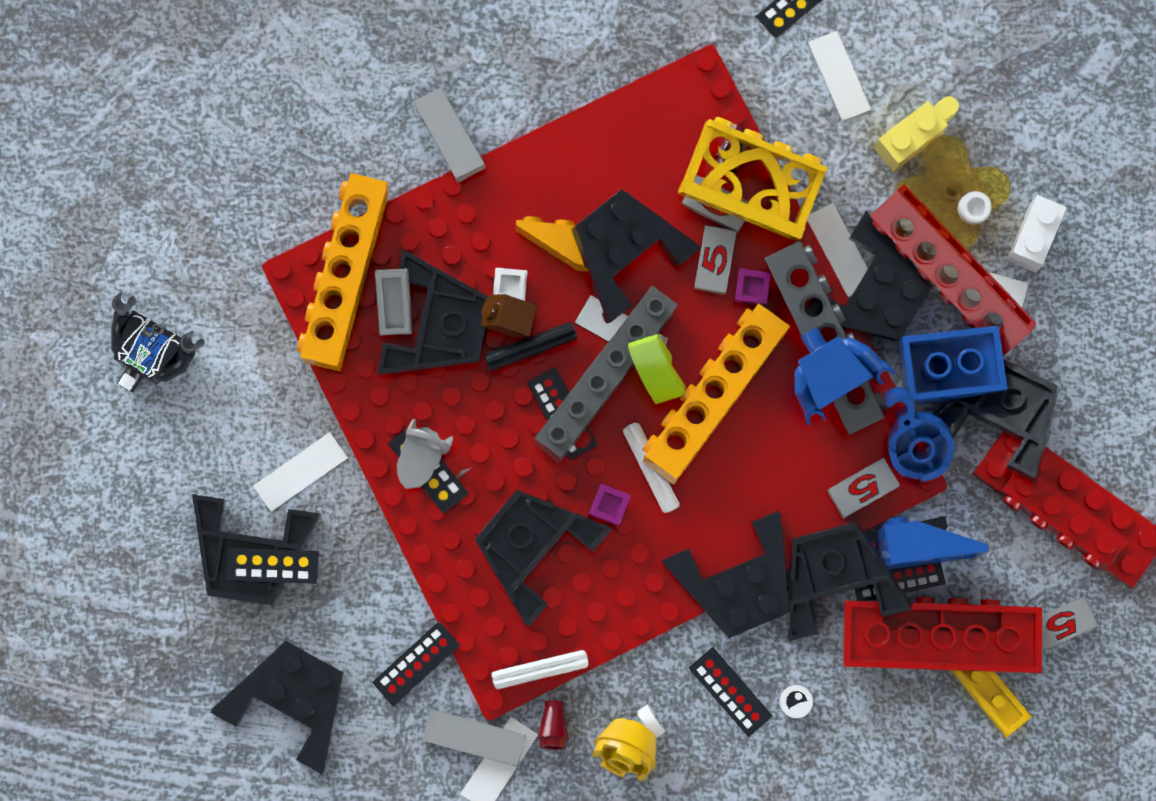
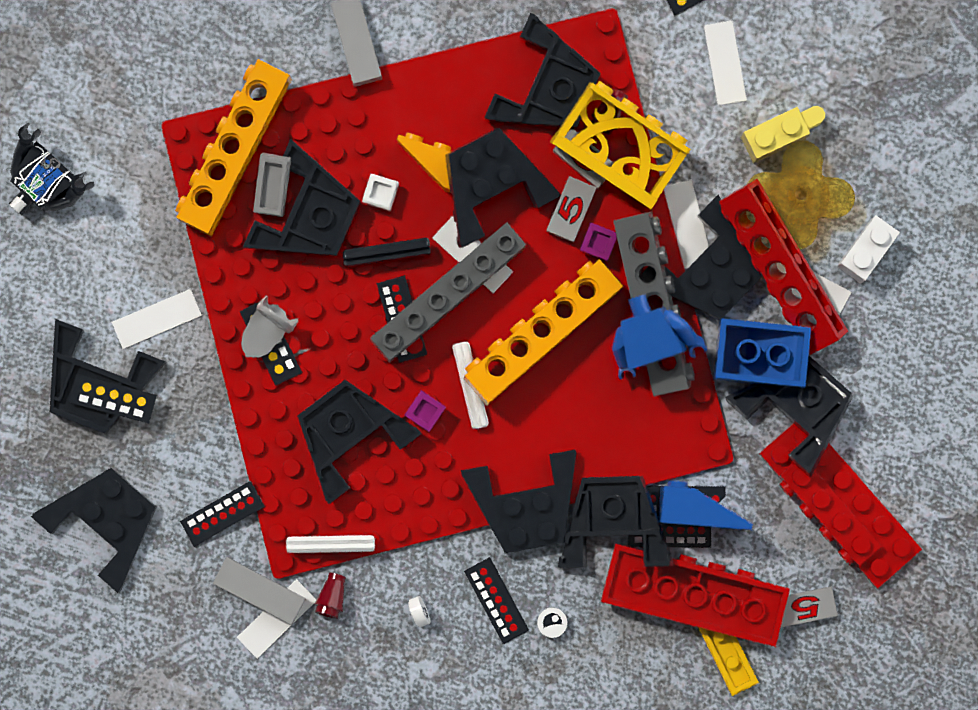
camera: 15 degrees right, 5 degrees up
reddish brown brick [481,294,537,337] -> none
yellow cone [592,719,657,781] -> none
lime slope [628,334,685,404] -> none
light grey tile [827,458,900,519] -> none
blue piece [884,387,955,481] -> none
white tile [958,191,992,225] -> none
none -> black wing [484,13,601,129]

